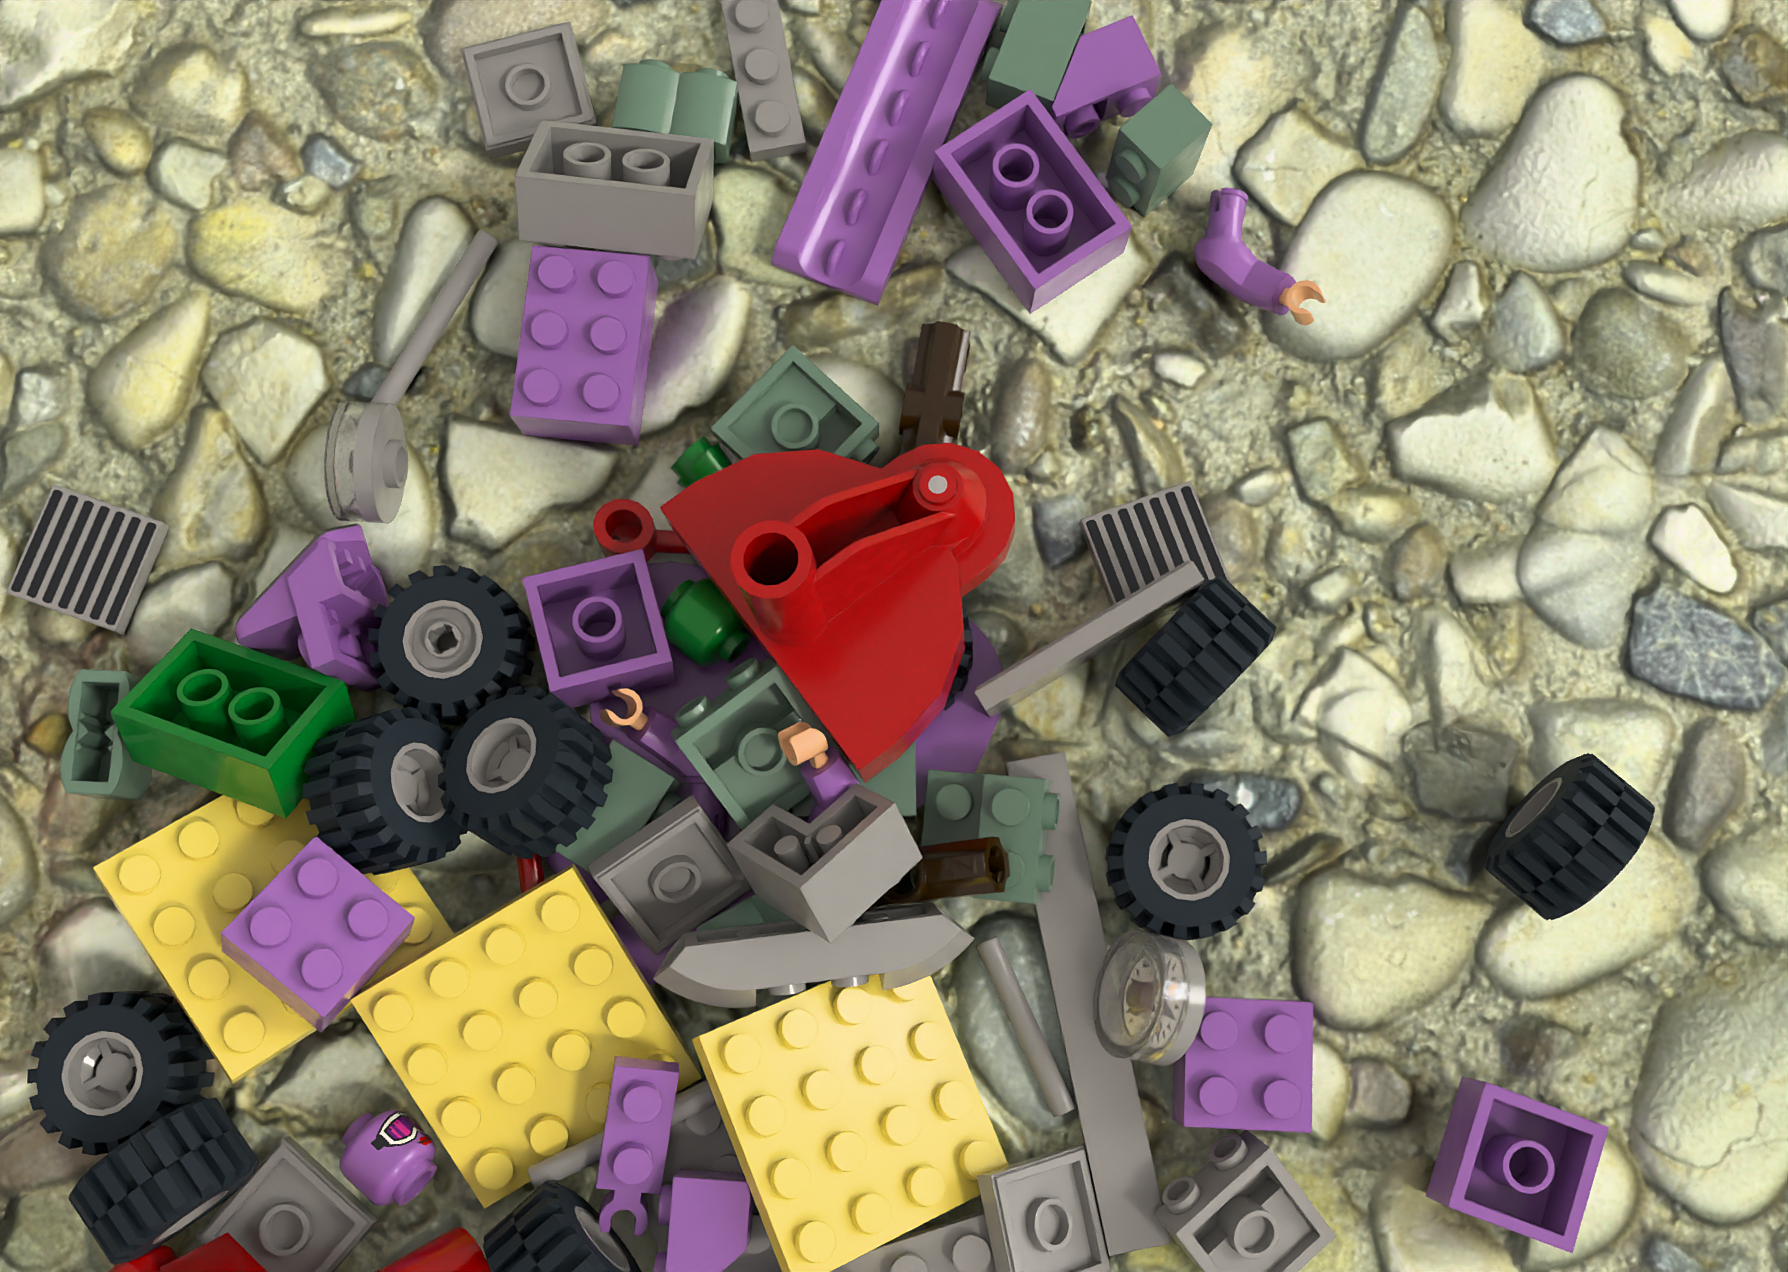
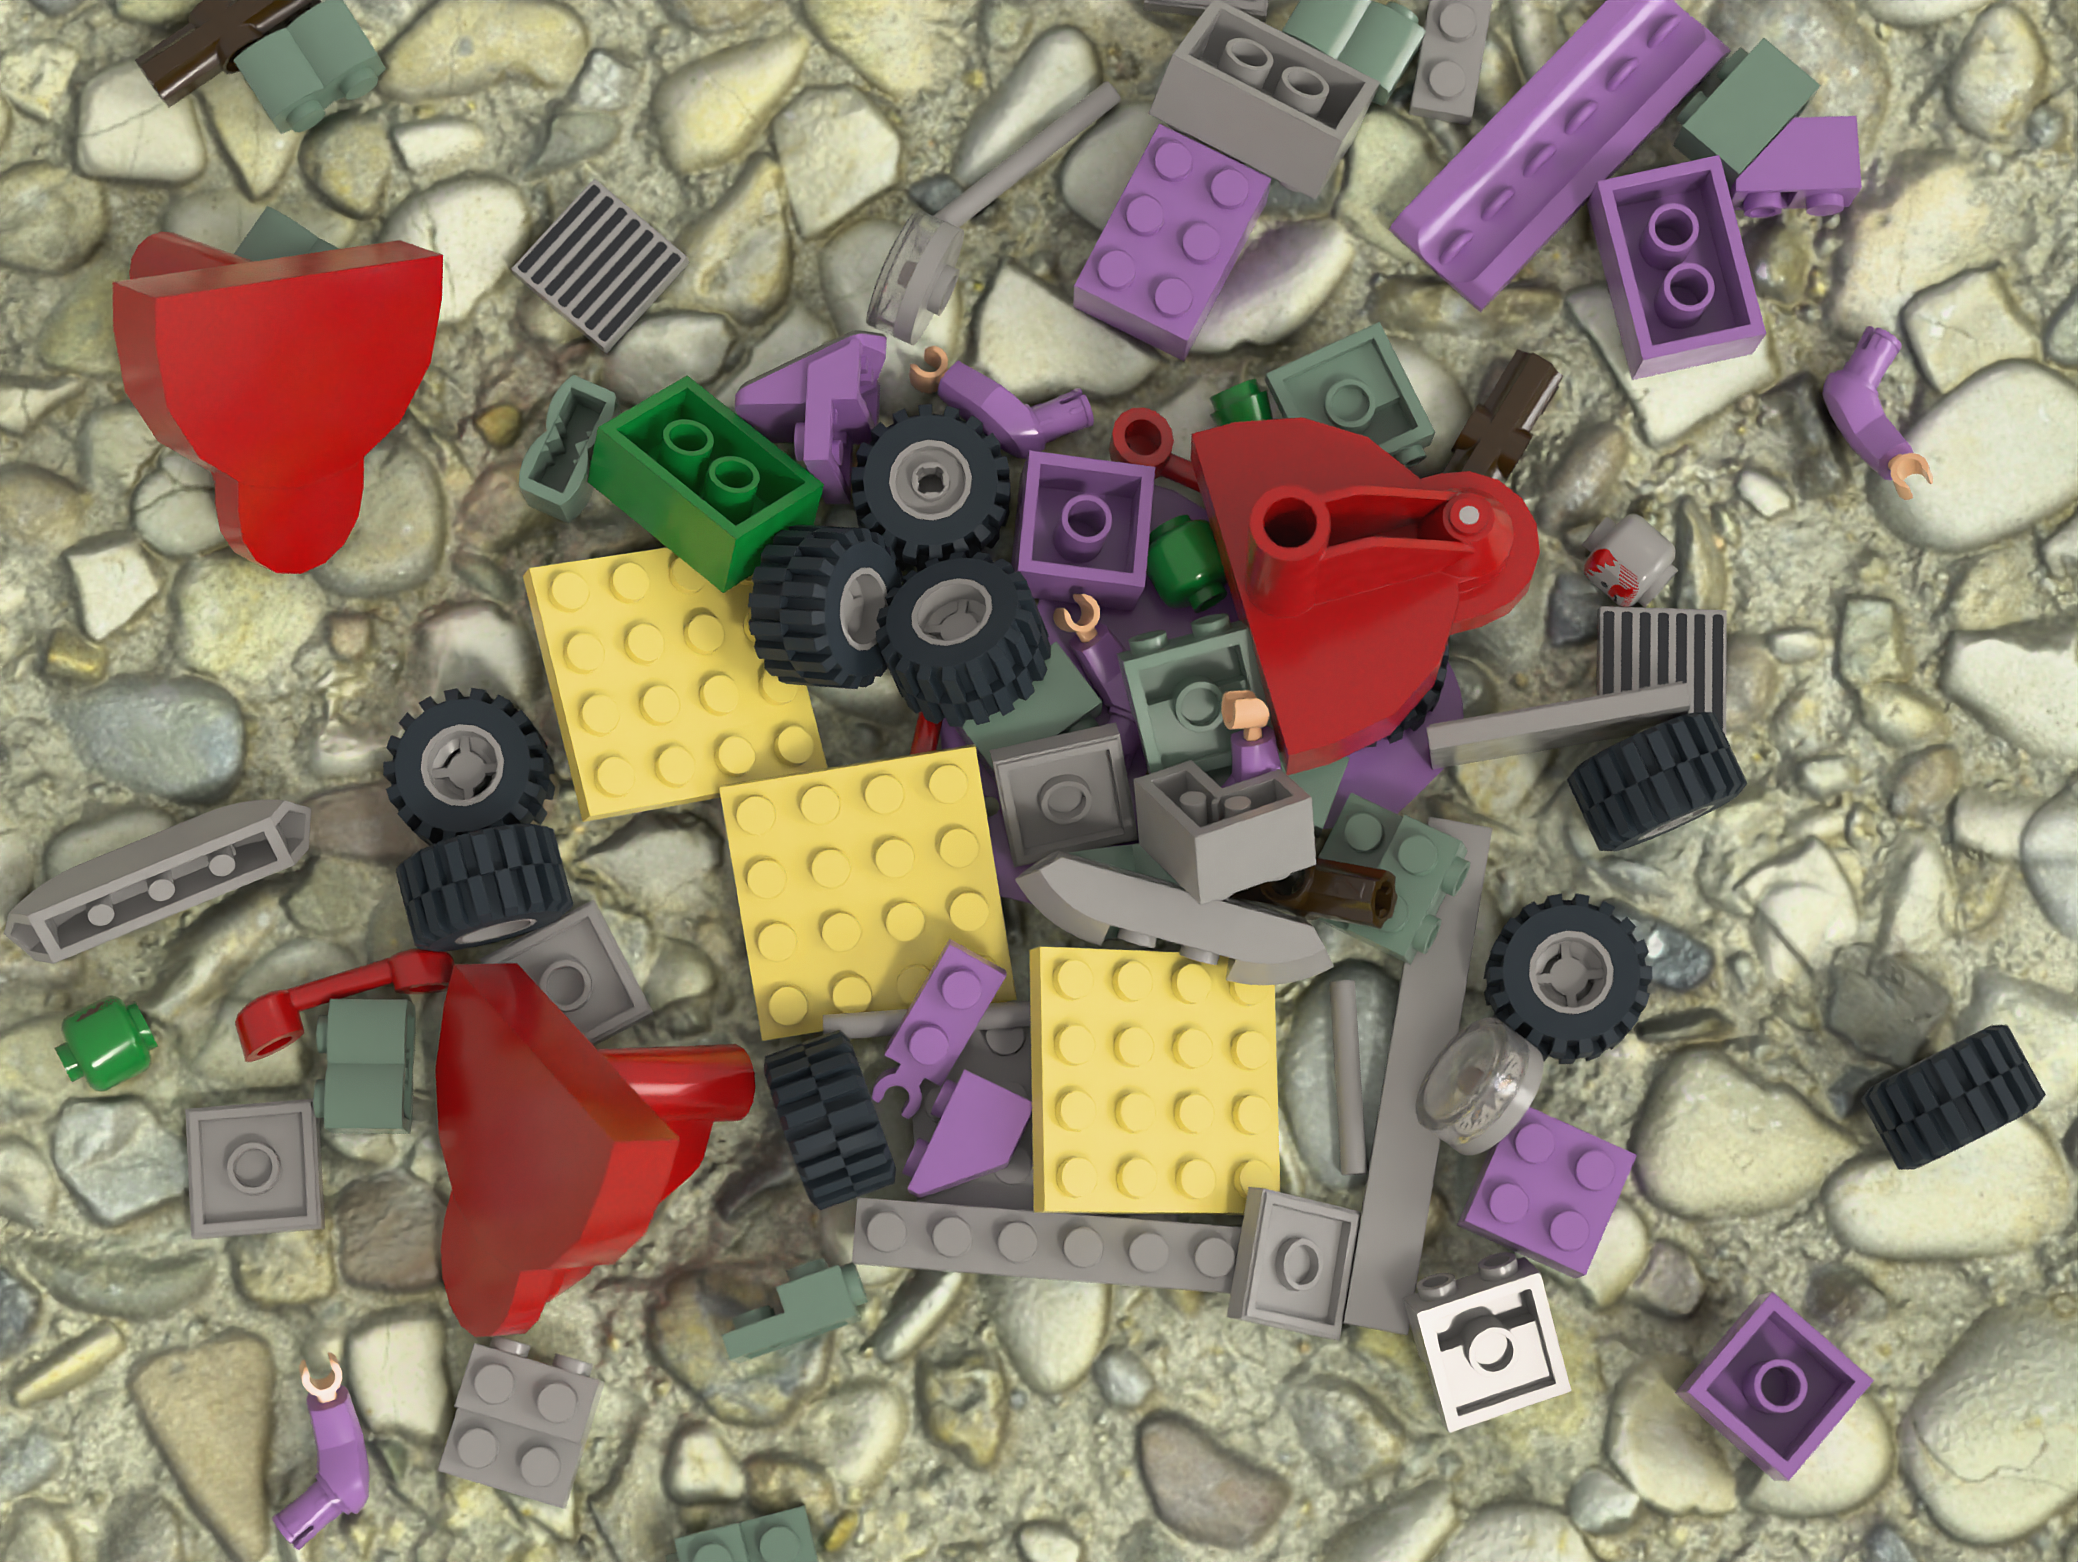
camera: 20 degrees right, 0 degrees up
medium lavender brick [221,836,415,1032] -> none
medium lavender head [339,1110,437,1206] -> none
sand green brick [1106,83,1213,217] -> none
none -> medium lavender arm [909,346,1094,459]
none -> light grey head [1582,514,1678,608]

